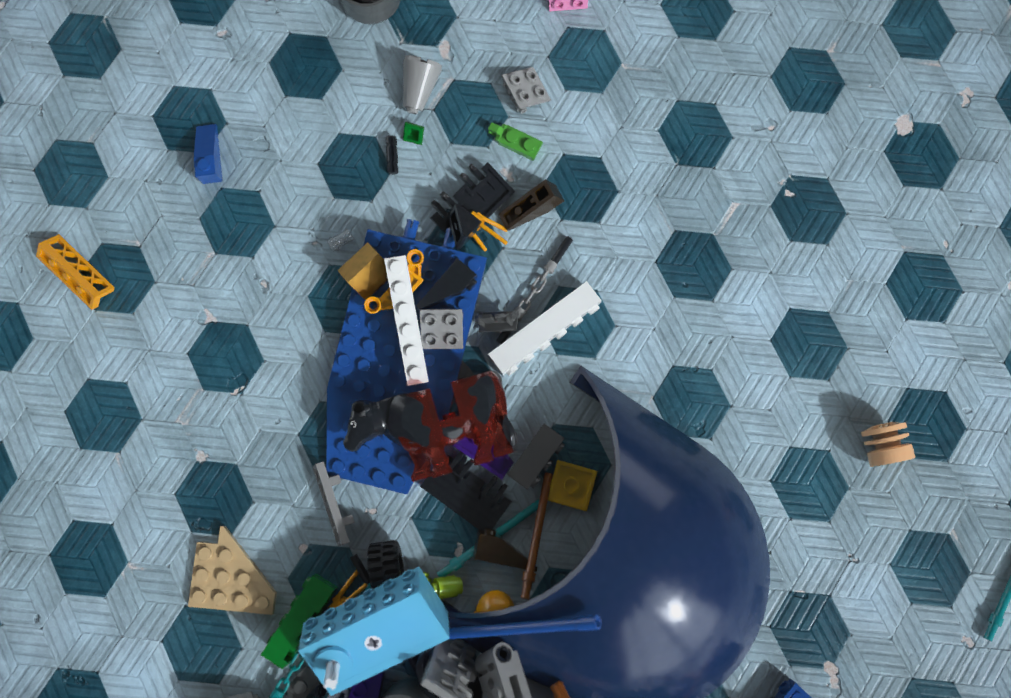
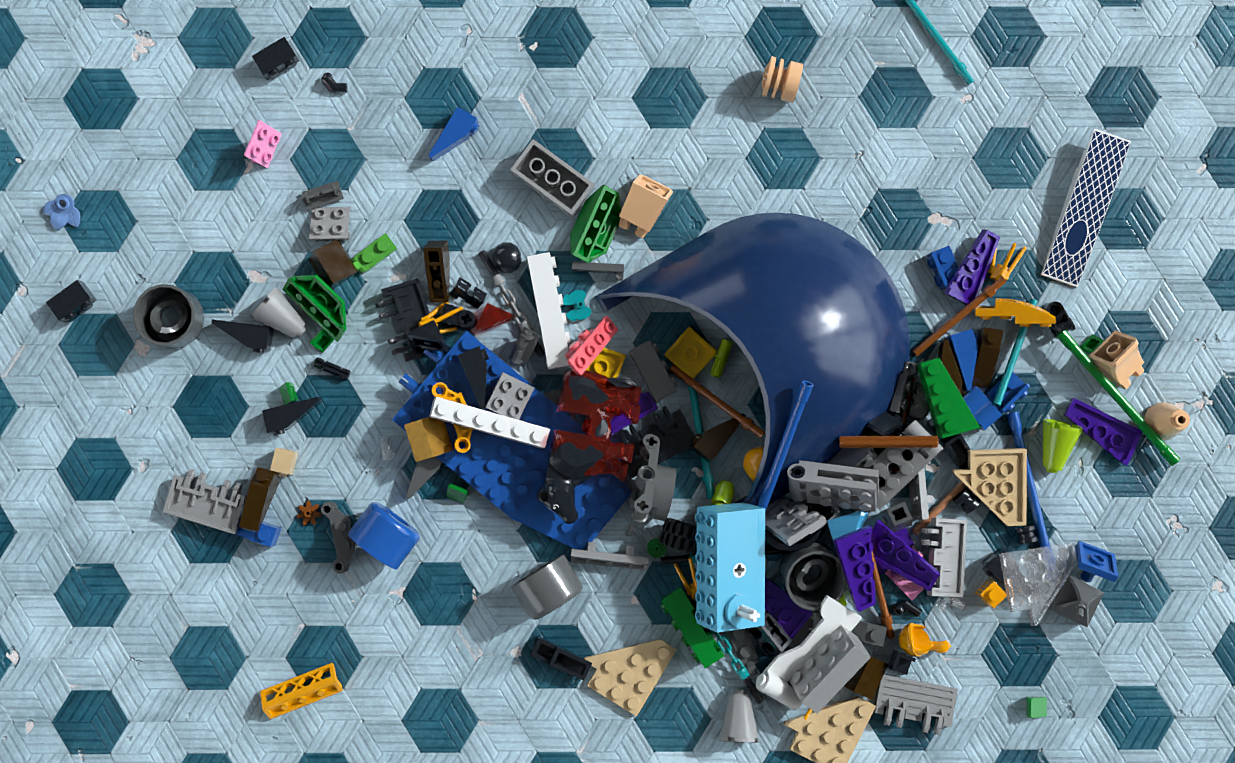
camera: 70 degrees left, 5 degrees up
none -> light grey hinge [163,469,247,534]
none -> black slope [212,319,274,354]
none -> dark brown slope [239,467,280,533]
none -> black slope [262,397,323,436]
none -> tan brick [270,448,298,477]
none -> green slope [279,382,298,405]
none -> green wedge [282,275,347,342]
none -> dark orange plant [297,500,322,525]
none -> dark grey hinge [302,181,344,210]
none -> dark brown slope [308,239,358,290]
none -> black arm [321,72,348,93]
none -> dark grey plate [321,501,357,574]
none -> blue piece [348,502,420,569]
none -> dark grey slope [406,456,446,498]
none -> blue slope [428,107,479,161]
none -> black piece [440,303,478,330]
none -> green slope [446,484,469,504]
none -> black piece [449,277,487,309]
none -> clear red slope [476,303,514,332]
none -> black hair [492,242,522,273]
none -> light grey brick [510,139,595,219]
none -> dark grey piece [511,554,583,620]
none -> black slope [530,636,592,681]
none -> teal piece [563,290,592,322]
none -> coral bracket [564,316,618,376]
none -> green wedge [570,185,621,263]
none -> dark grey hinge [572,261,624,281]
none -> yellow tile [584,347,626,386]
none -> light nougat hips [619,175,673,238]
none -> dark grey piece [628,434,676,524]
none -> green tile [647,538,666,558]
none -> lime axle [710,339,733,378]

